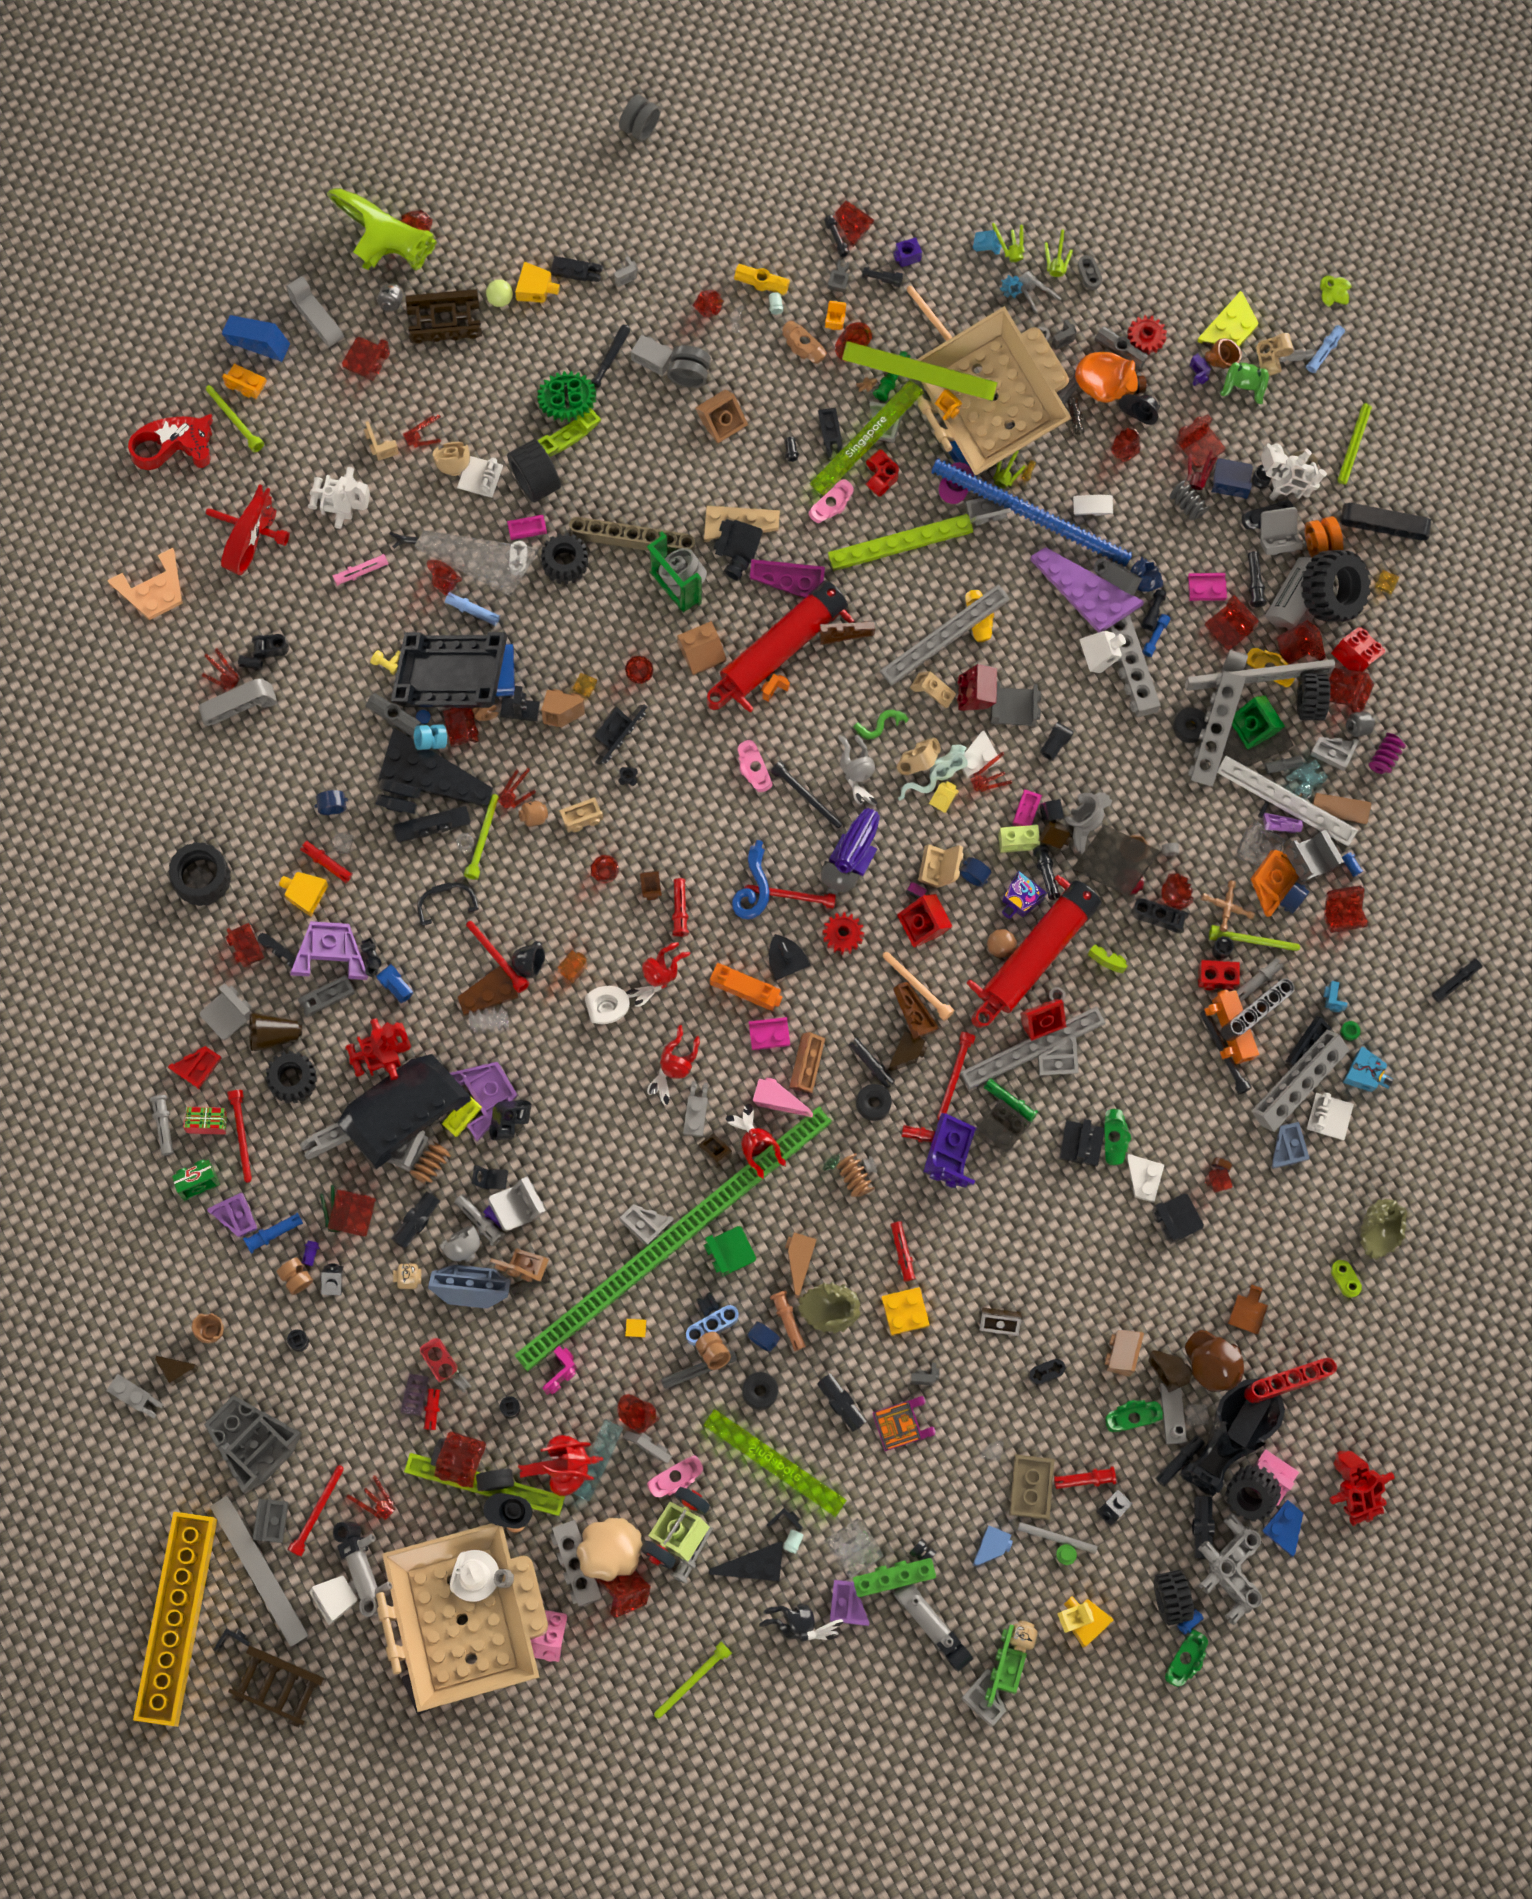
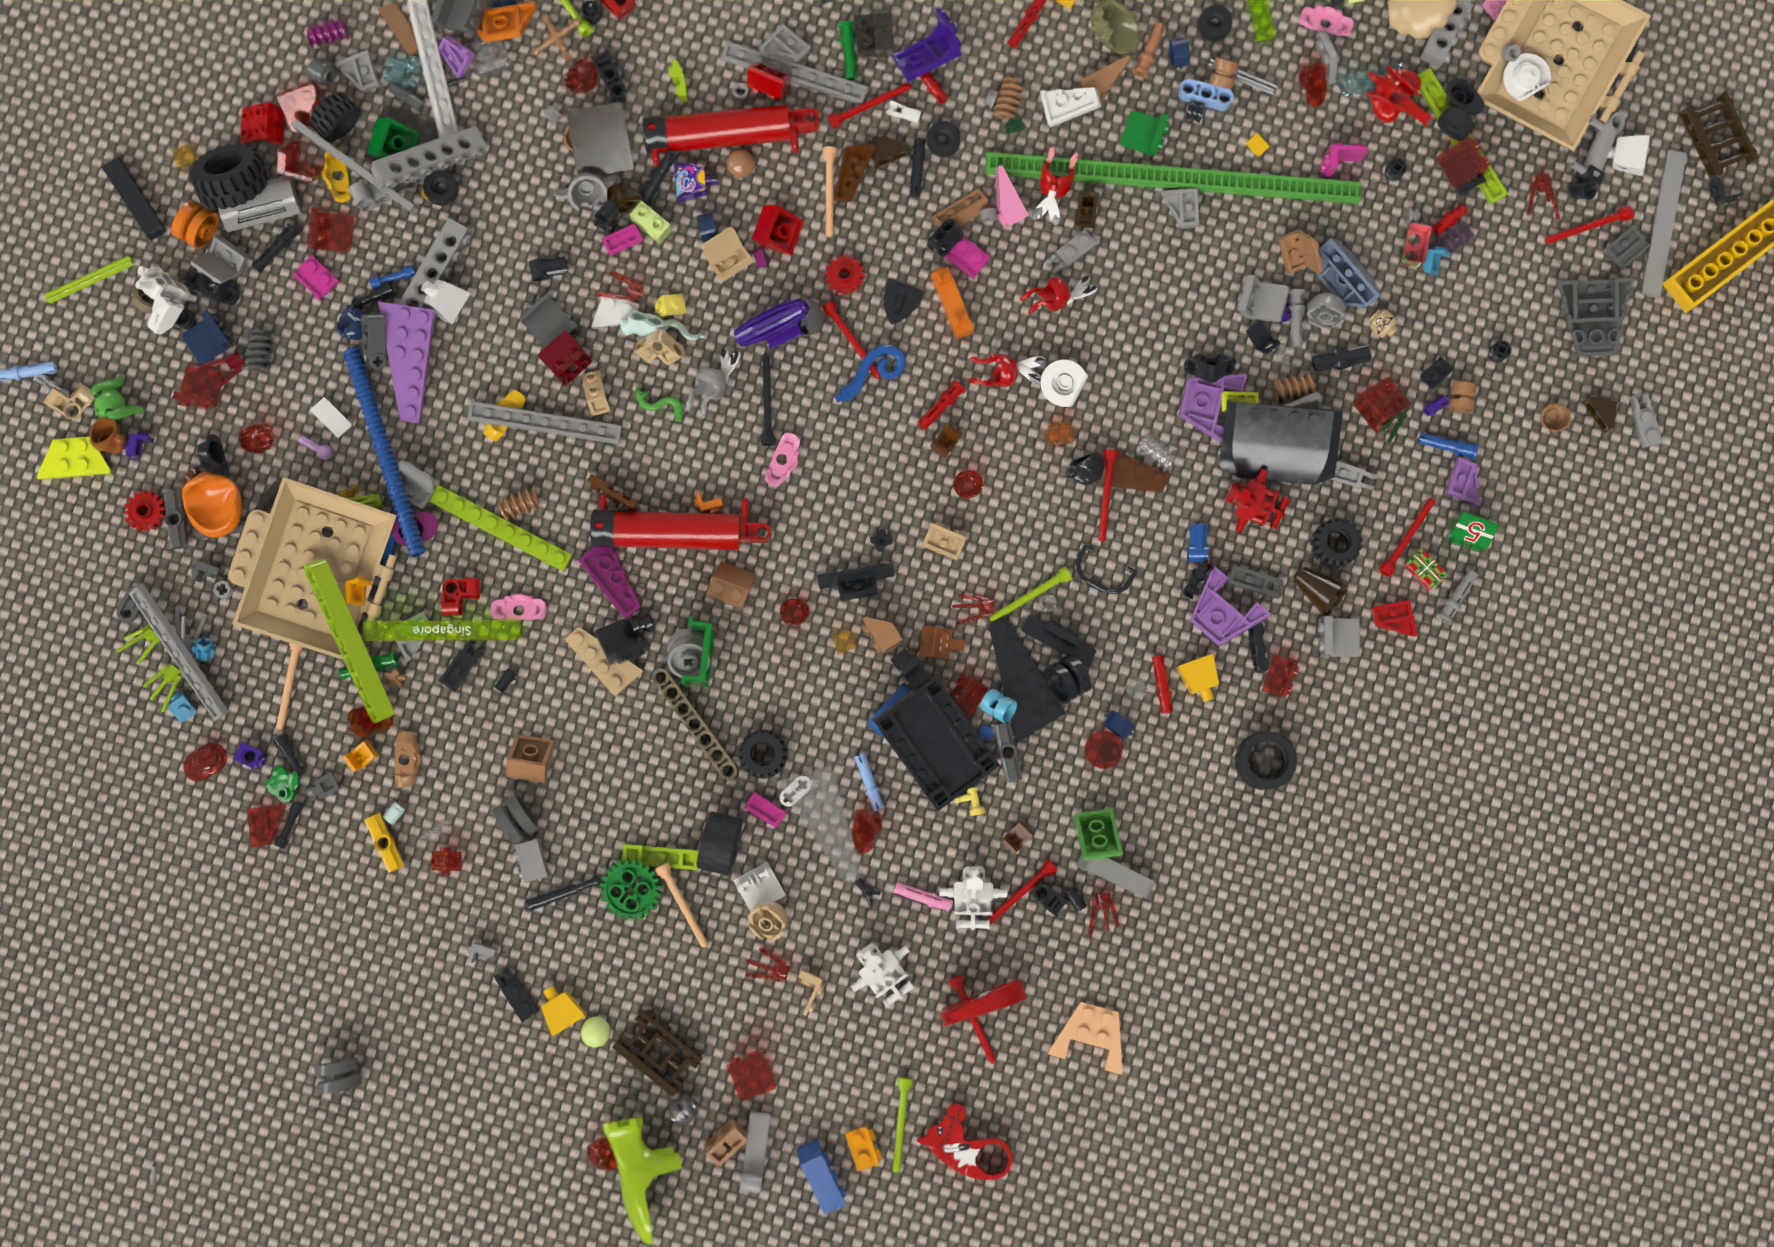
camera: 130 degrees left, 10 degrees up
medium nougat head [519,801,548,827] -> none
none -> light grey tile [129,583,229,721]
none -> clear red piece [183,743,228,782]
none -> green plate [266,765,299,803]
none -> lavender bar [298,435,333,460]
none -> medium nougat piece [497,486,540,520]
none -> light nougat piece [654,862,708,947]
none -> medium nougat brick [703,1118,748,1167]
none -> white bar [886,101,922,123]
none -> dark orange piece [919,626,965,660]
none -> black piece [927,219,964,256]
none -> white piece [939,866,1007,930]
none -> light grey axle [980,208,998,222]
none -> red piece [984,859,1058,926]
none -> reddish brown bracket [1001,820,1035,854]
none -> white wing [1040,87,1102,127]
none -> bright green slope [1074,808,1123,861]
none -> clear red tile [1085,731,1123,769]
none -> clear piece [1277,339,1292,369]
none -> dark azure bracket [1423,247,1452,275]

